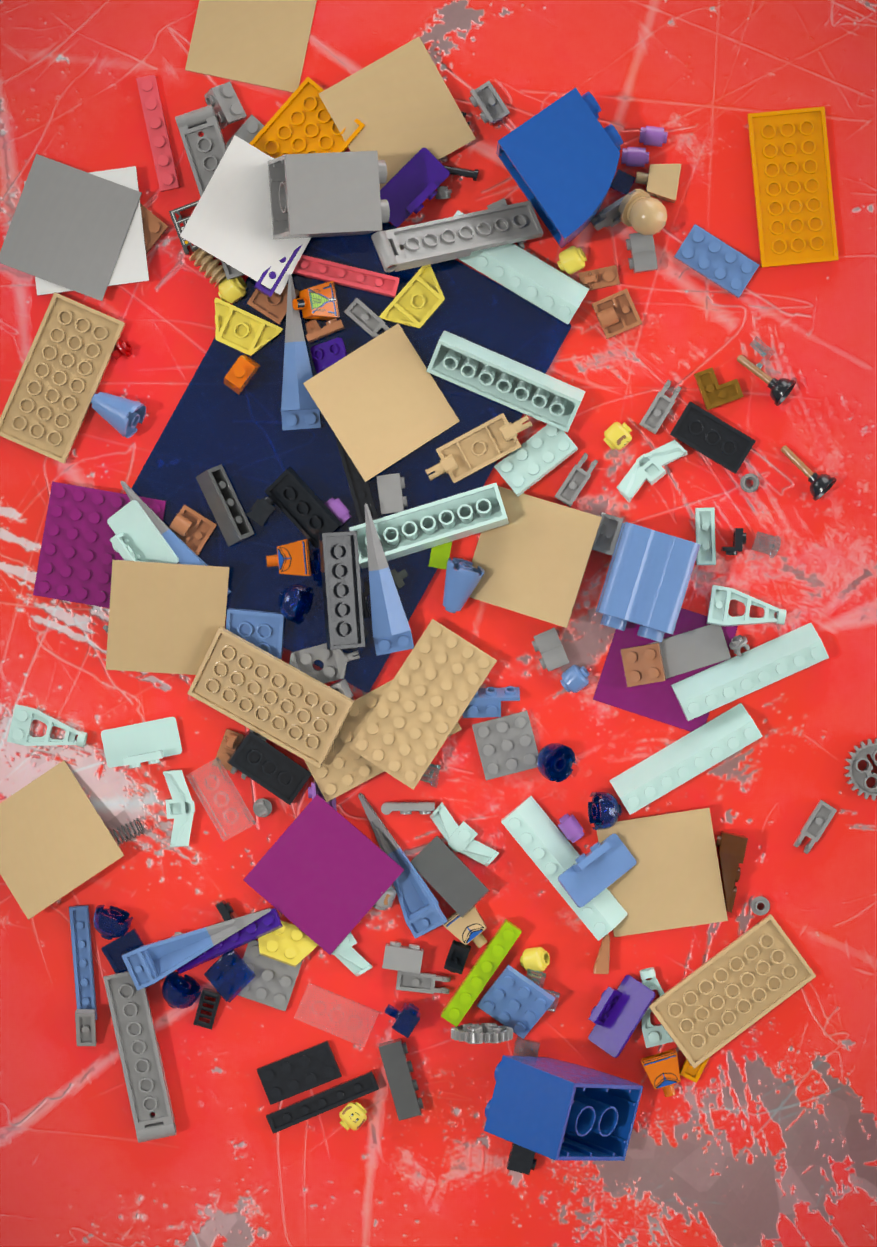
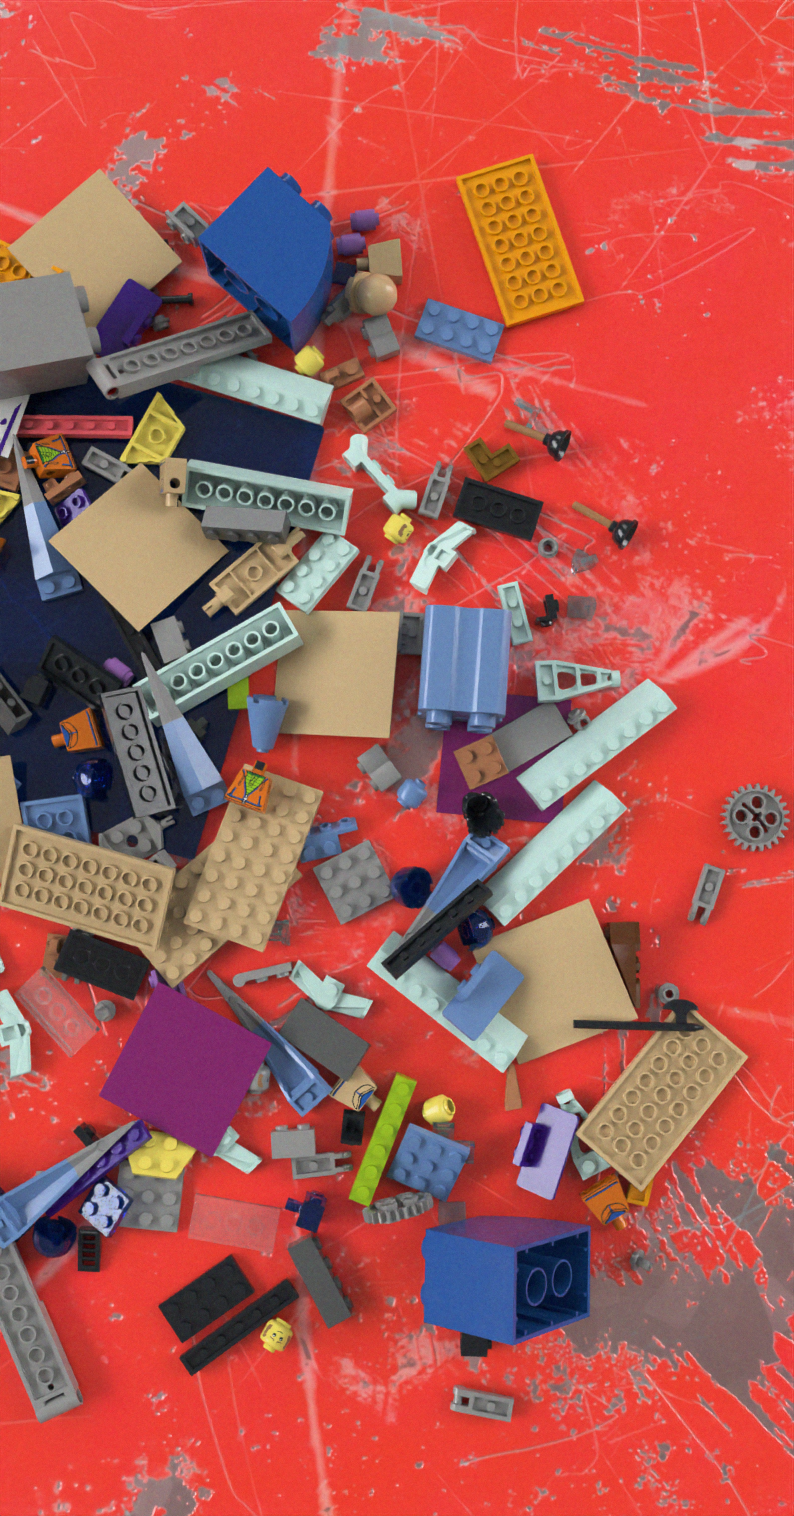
camera: 15 degrees left, 5 degrees down
none -> tan torso [160,457,187,507]
none -> brick [201,506,291,545]
none -> torso [224,760,272,814]
none -> light aqua plate [342,434,417,514]
none -> black plate [381,879,493,980]
none -> medium blue plate [392,833,510,953]
none -> light grey plate [450,1385,514,1422]
none -> black hair [462,791,505,839]
none -> clear light blue tile [571,549,599,574]
none -> black piece [573,999,704,1032]
none -> light grey plate [629,1249,653,1272]

